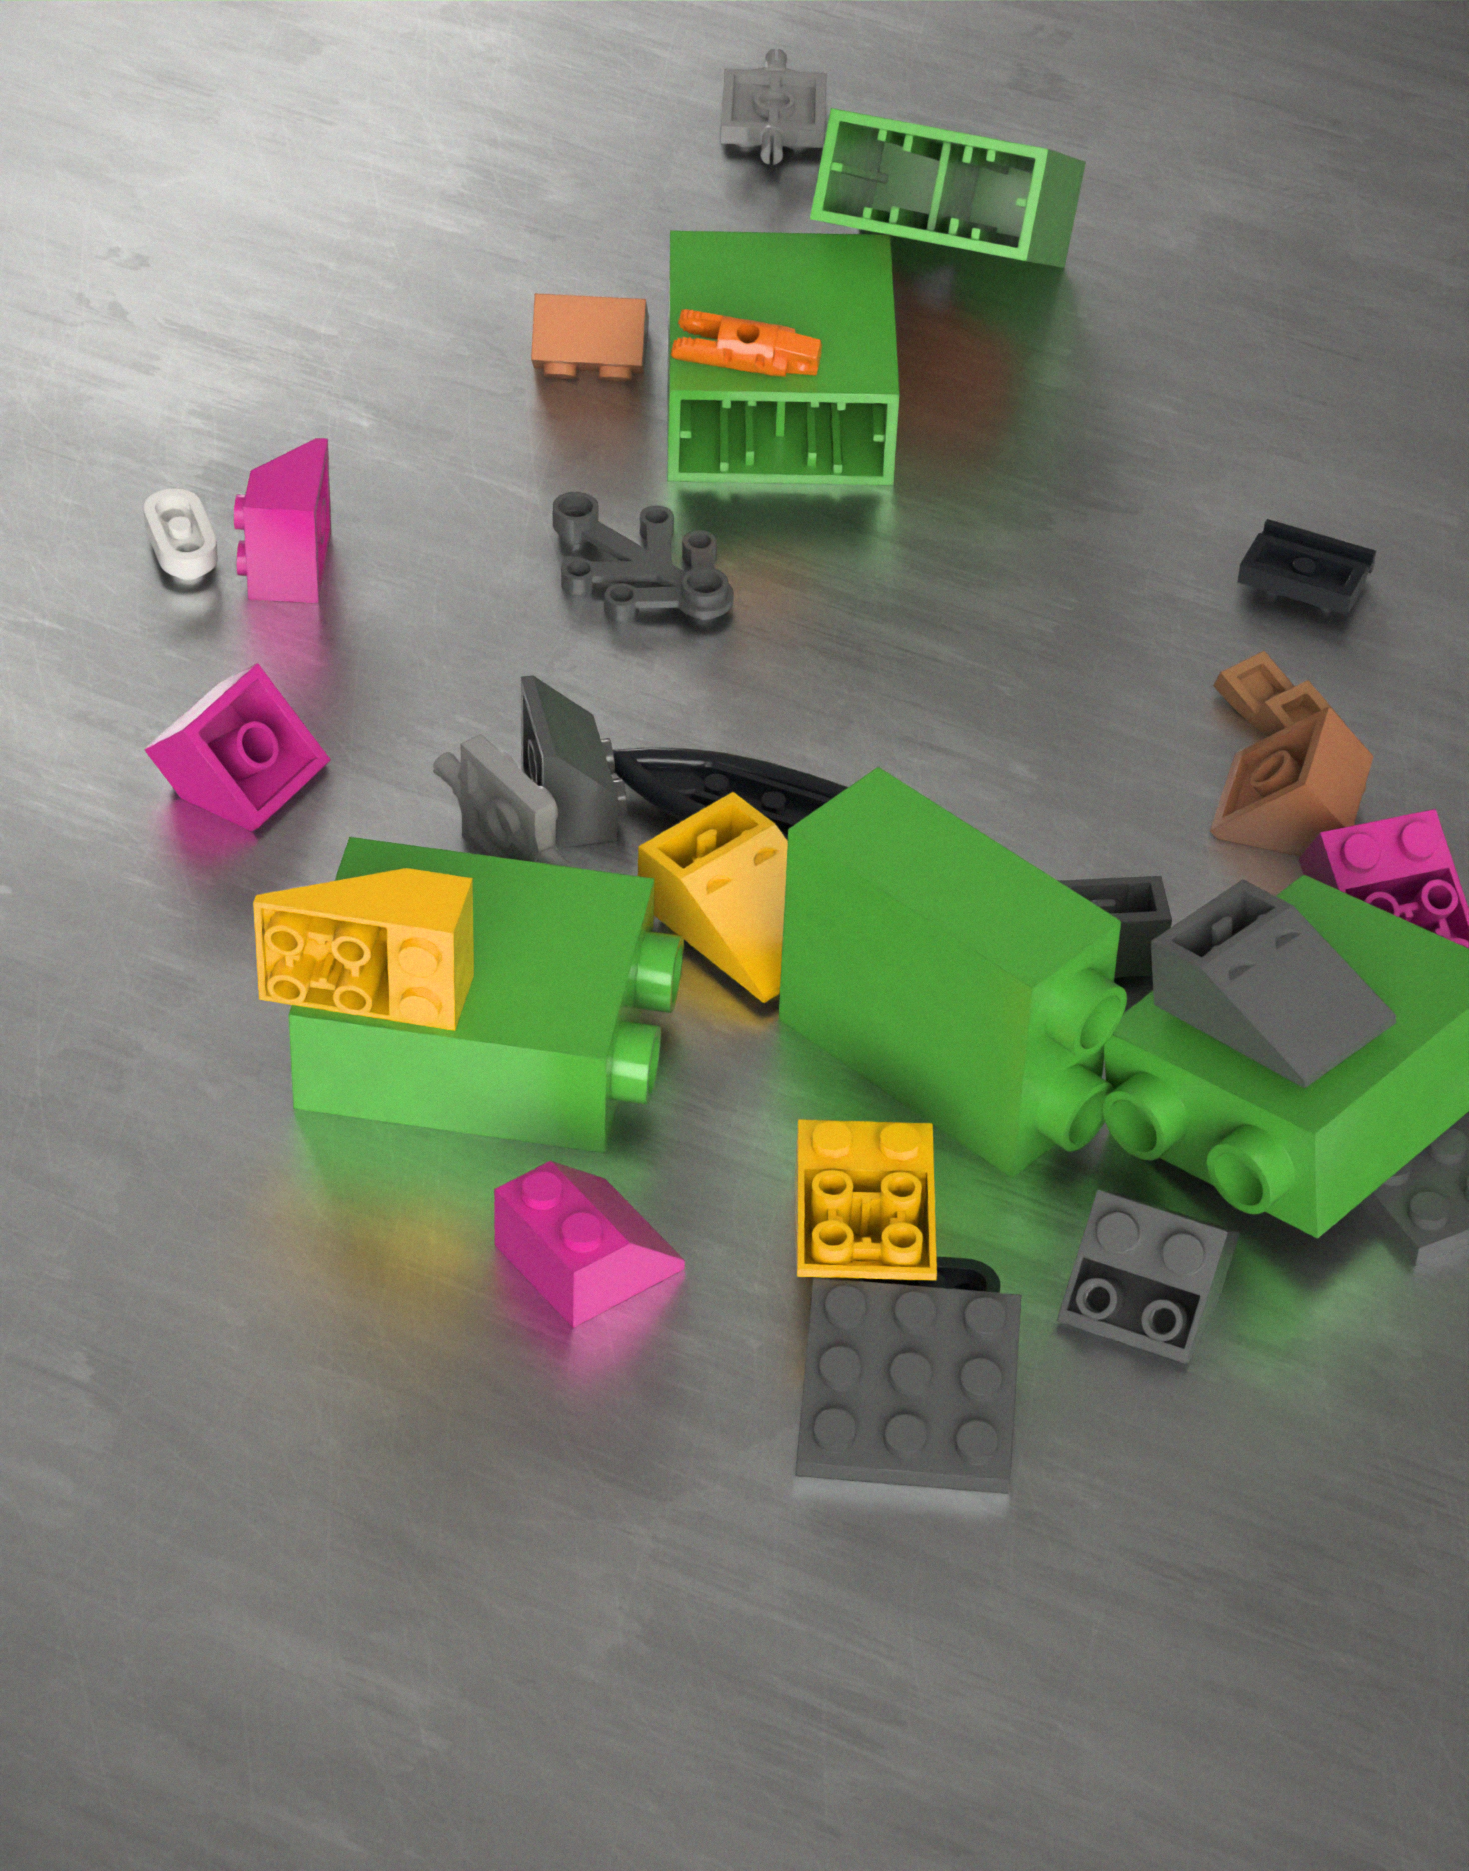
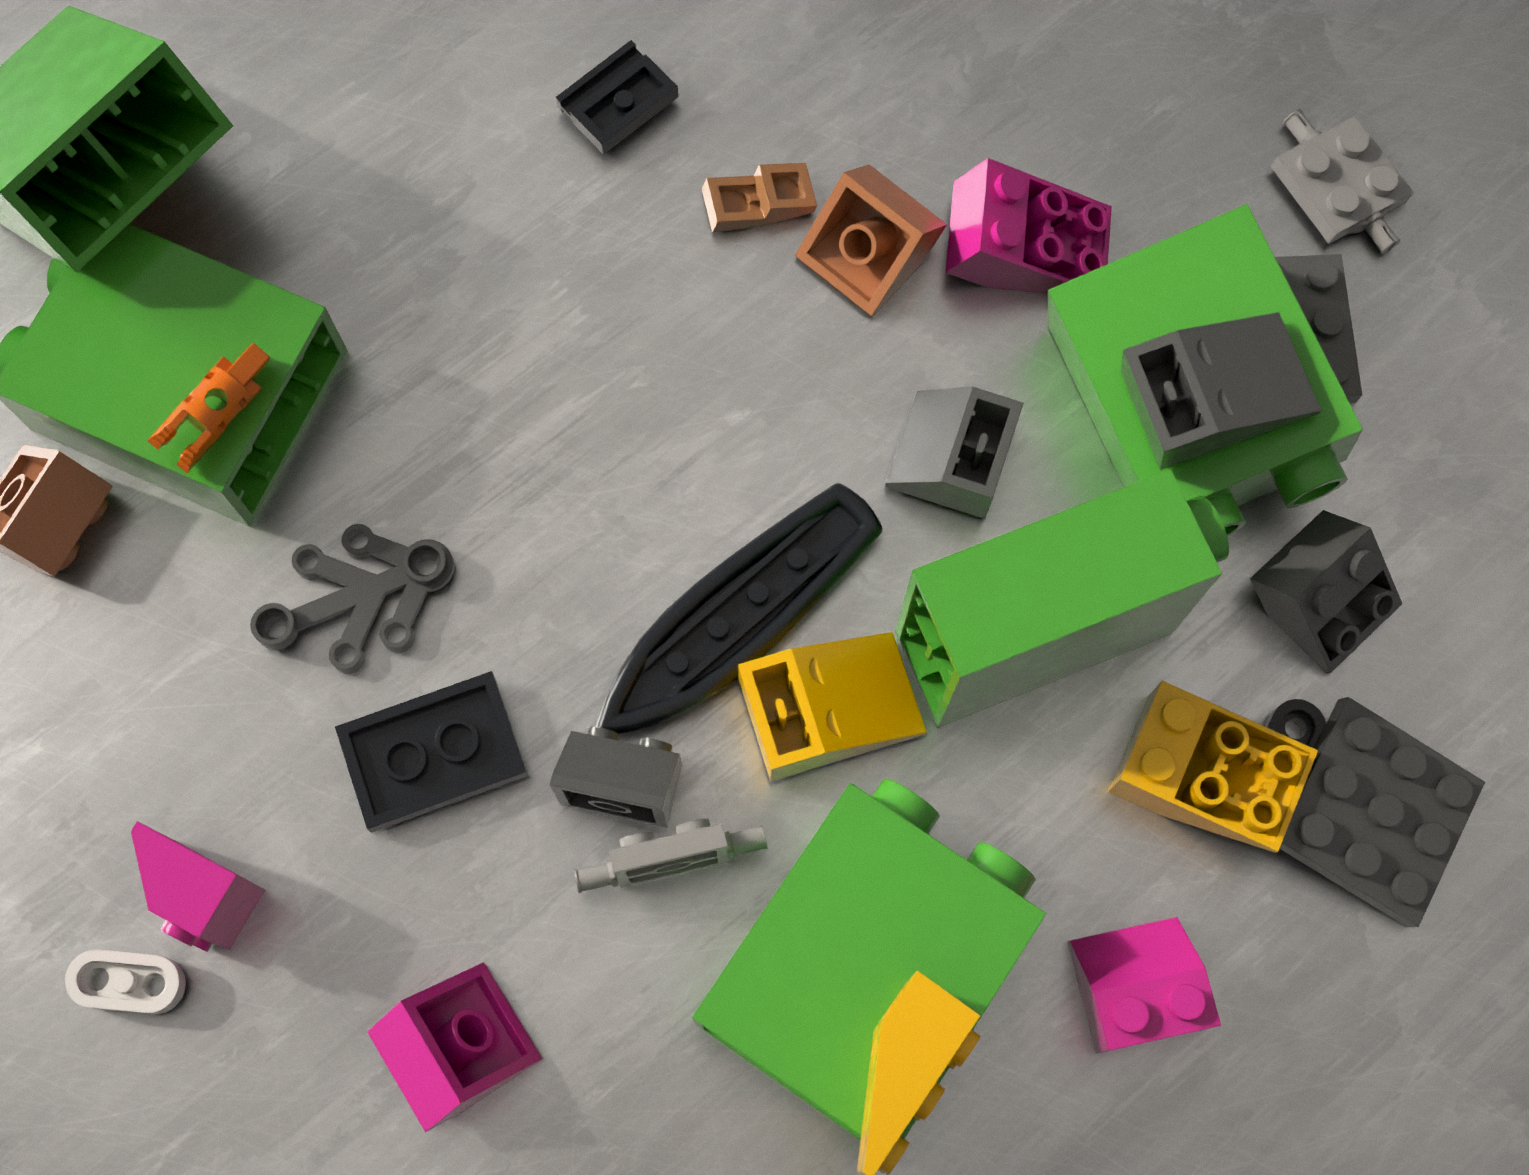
camera: 65 degrees left, 30 degrees up
none -> black plate [335,671,529,833]

